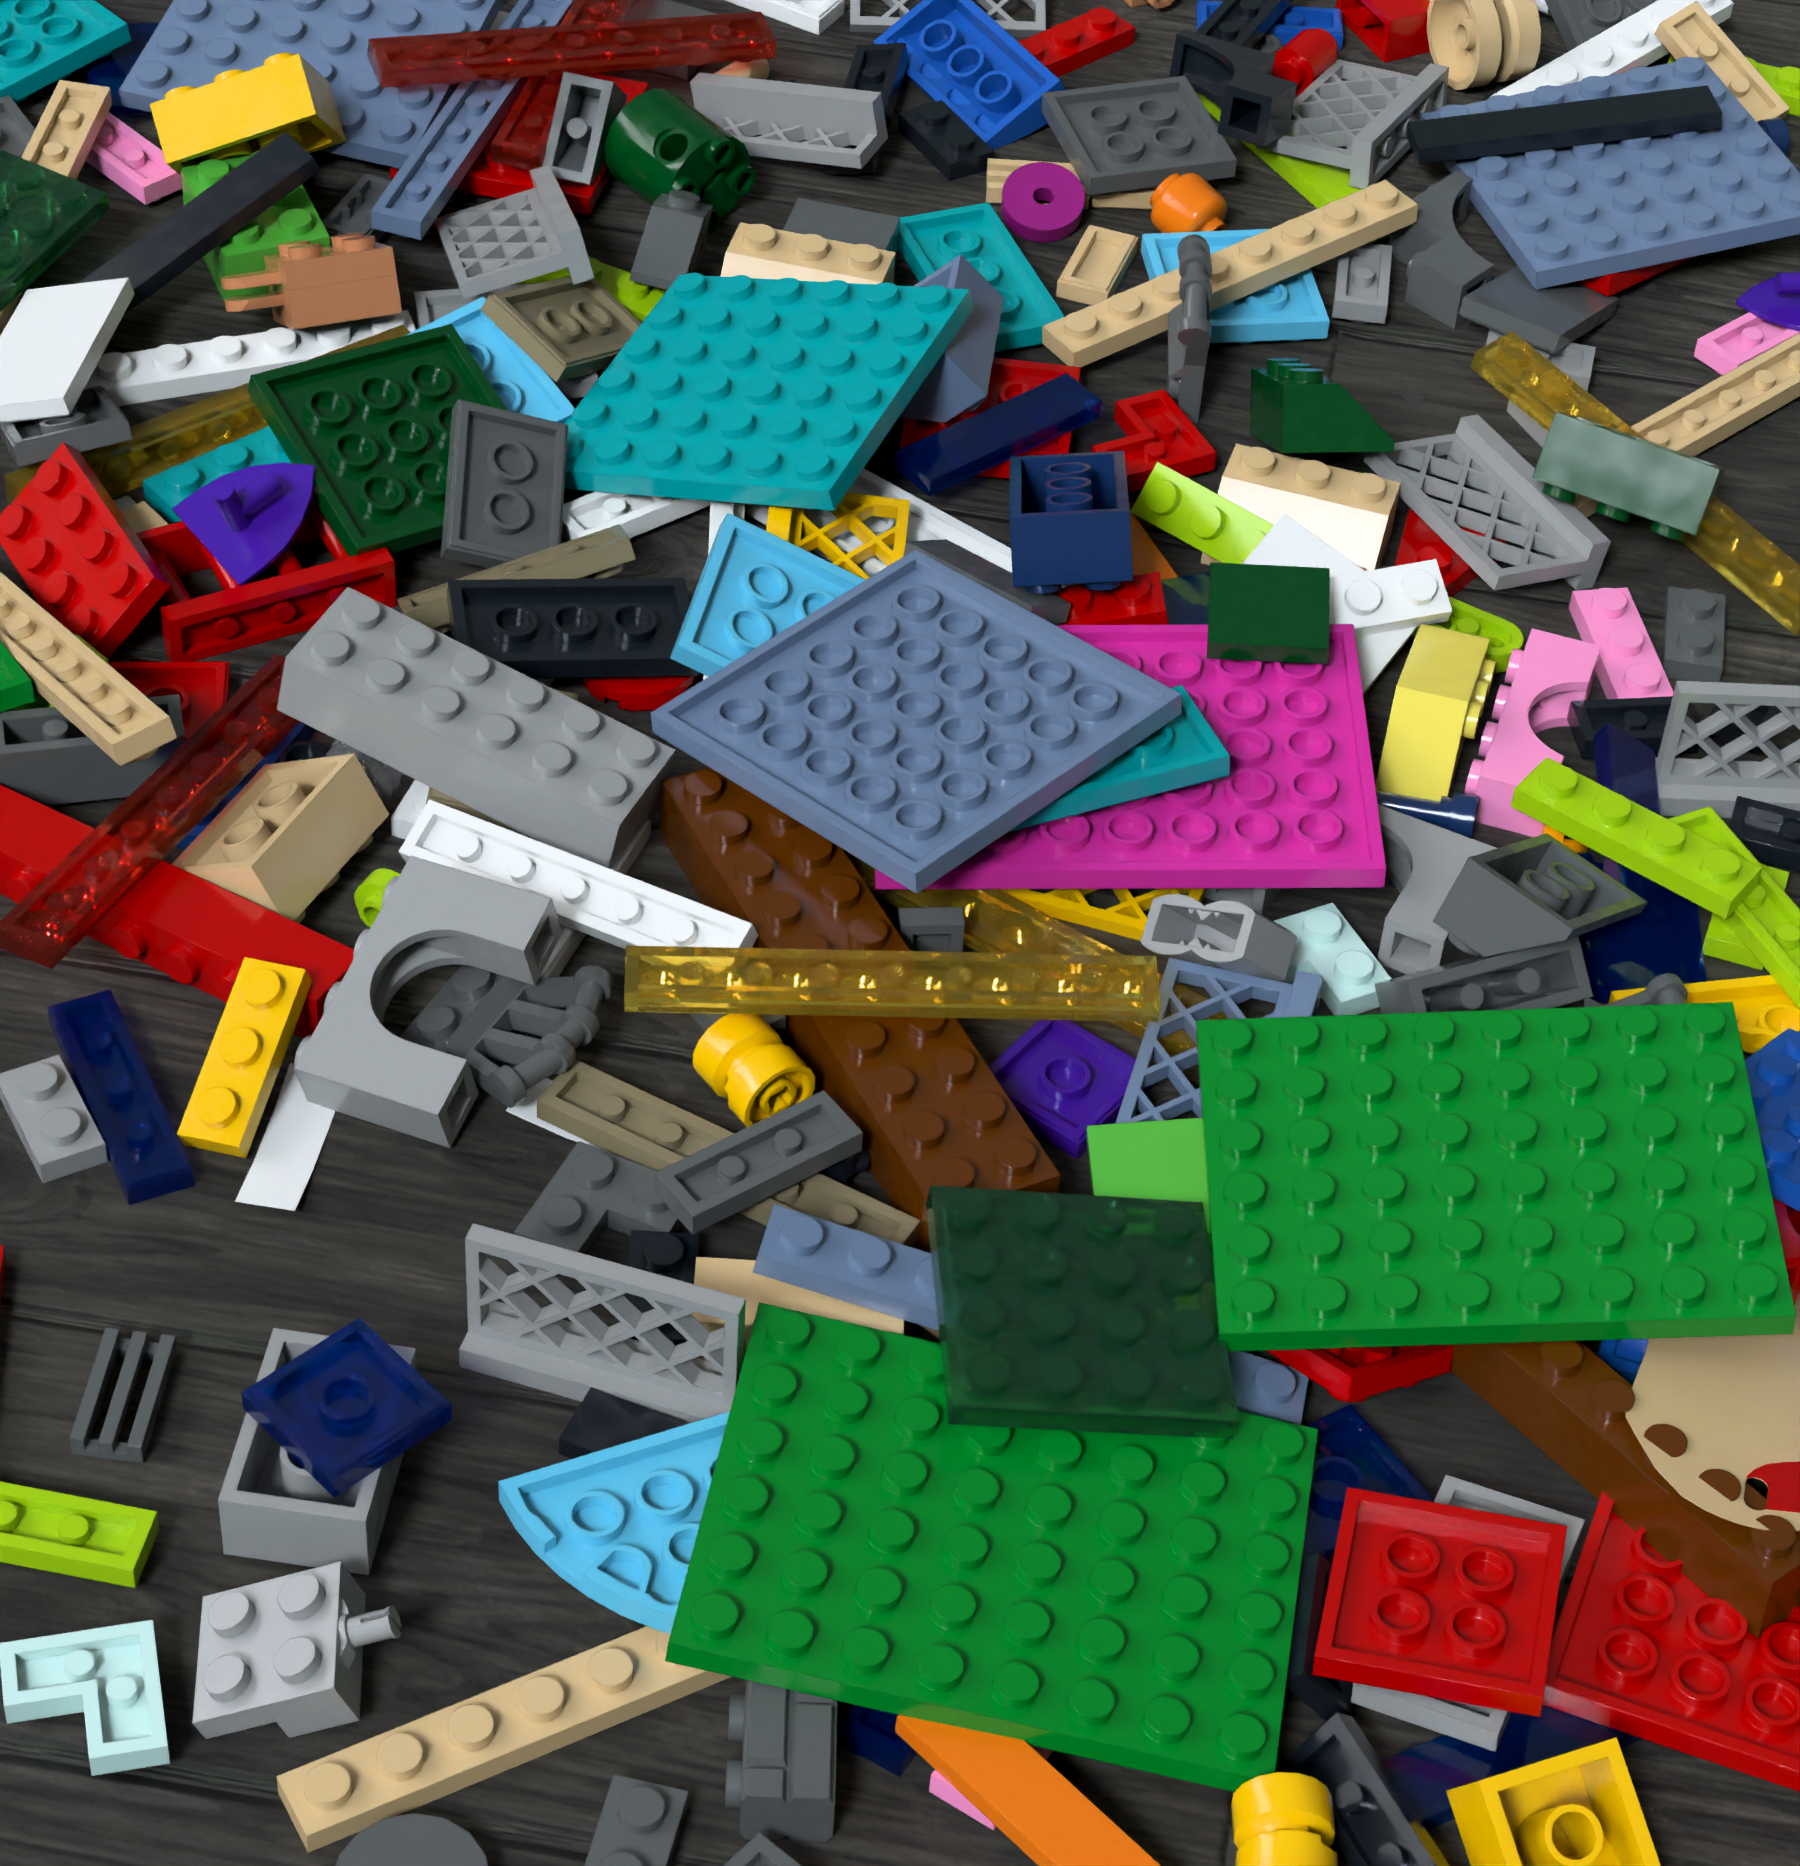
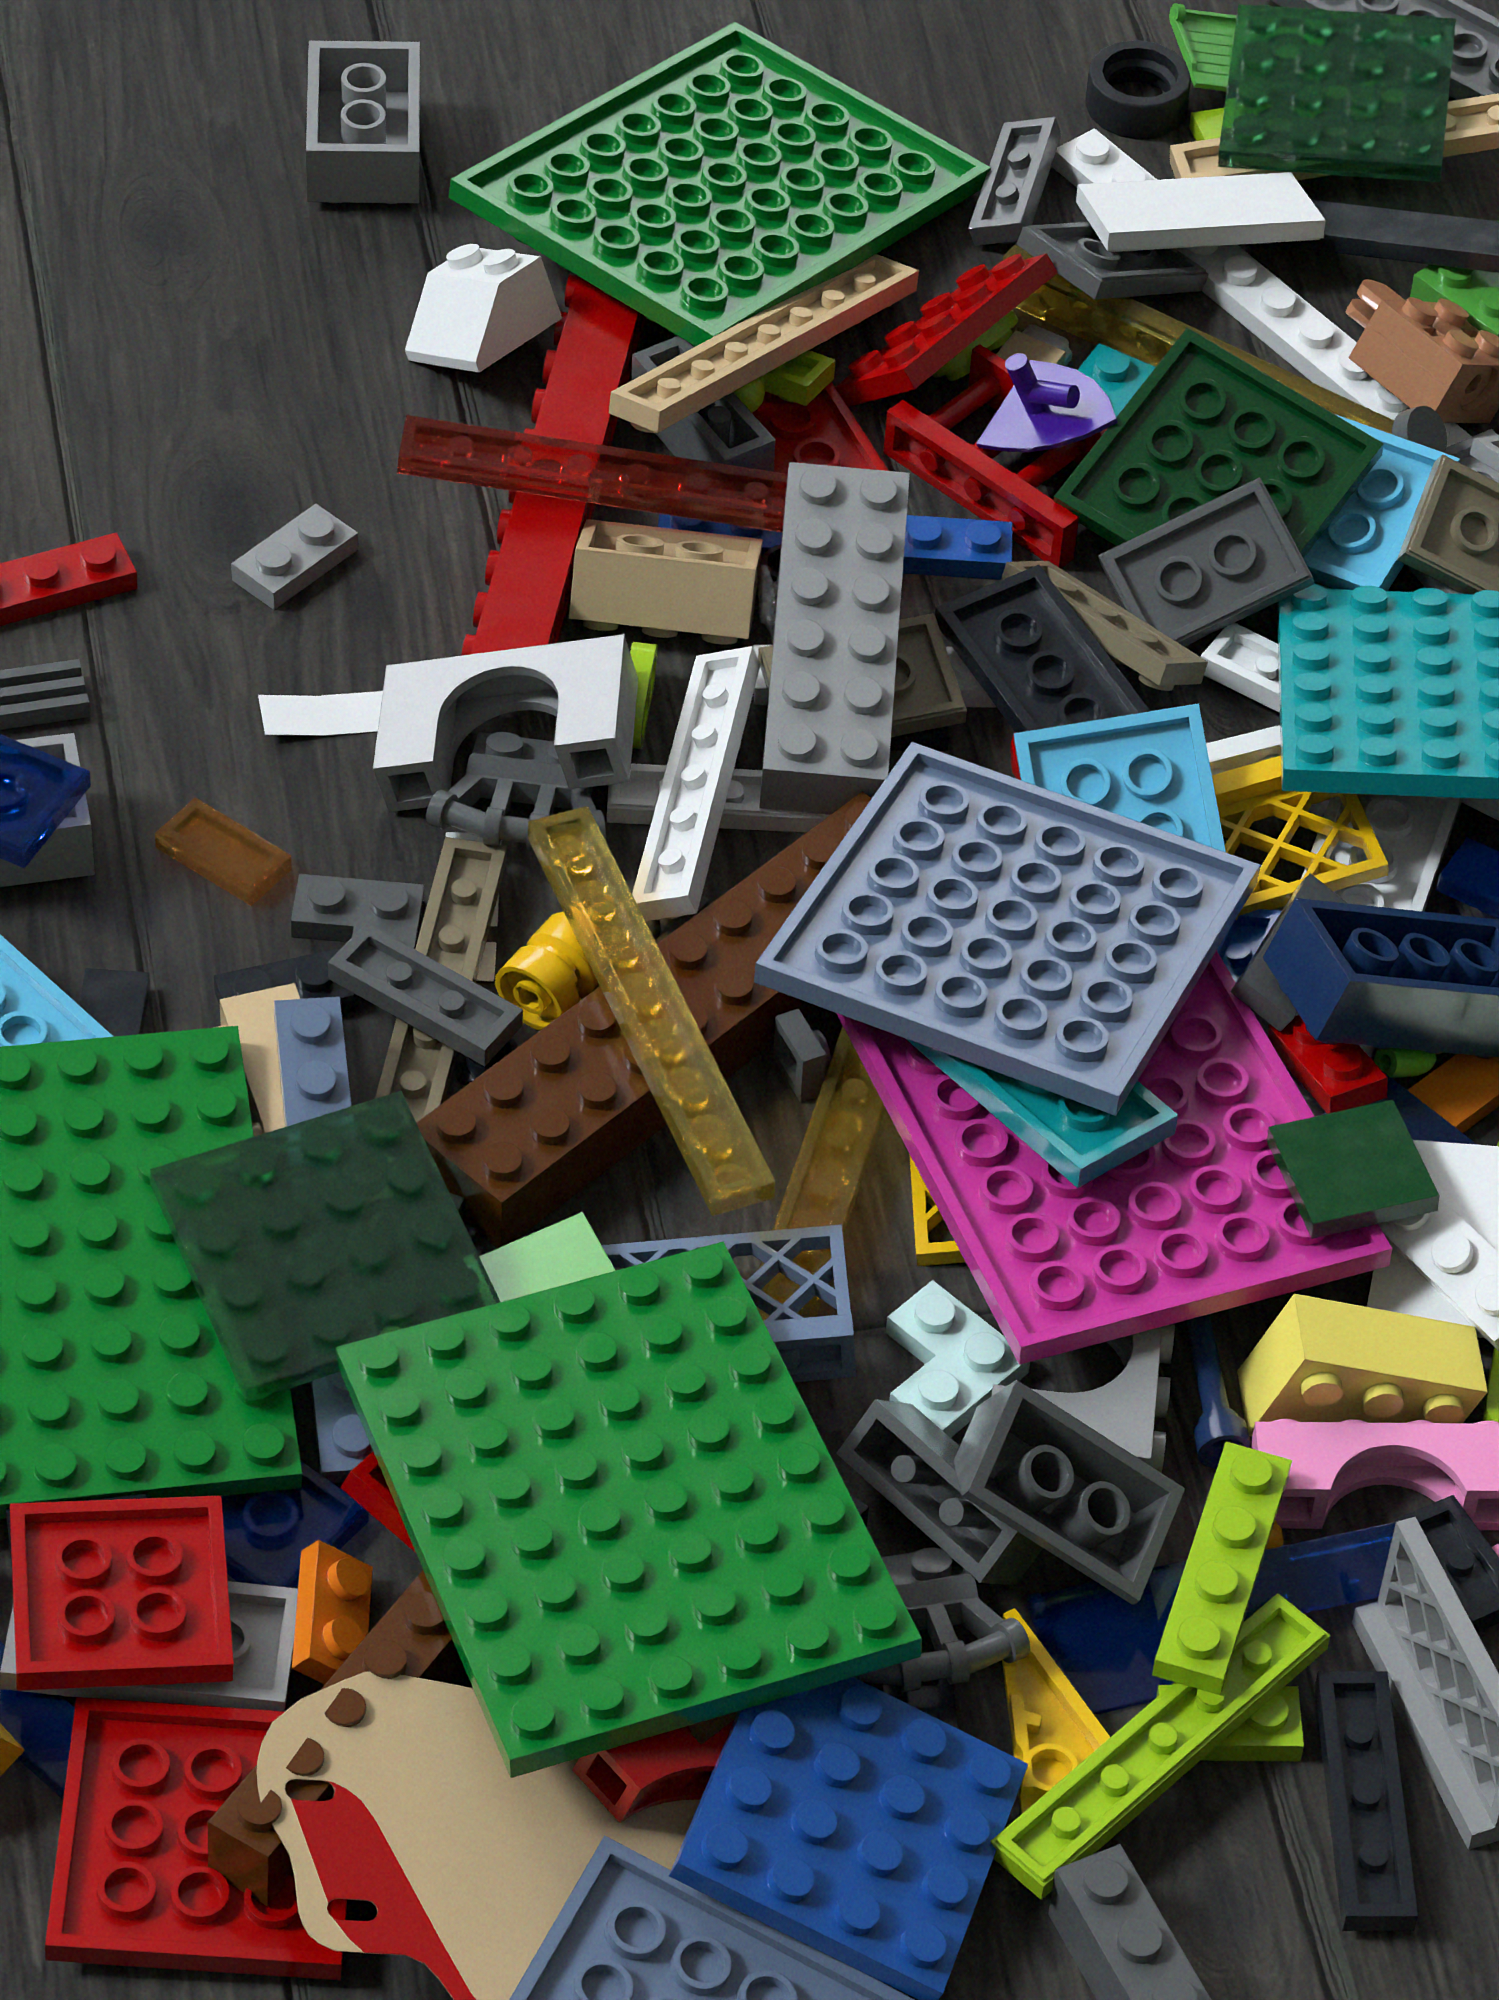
camera: 70 degrees right, 5 degrees up
clear blue tile [47,989,195,1205] -> none
yellow plate [177,957,312,1158] -> none
light grey fence [459,1223,746,1424] -> none
dark purple tile [988,1009,1154,1160] -> none
light grey brick [1141,894,1297,982] -> none
none -> clear orange tile [155,797,292,906]
none -> orange plate [292,1539,373,1685]
none -> dark grey tile [1392,406,1447,453]

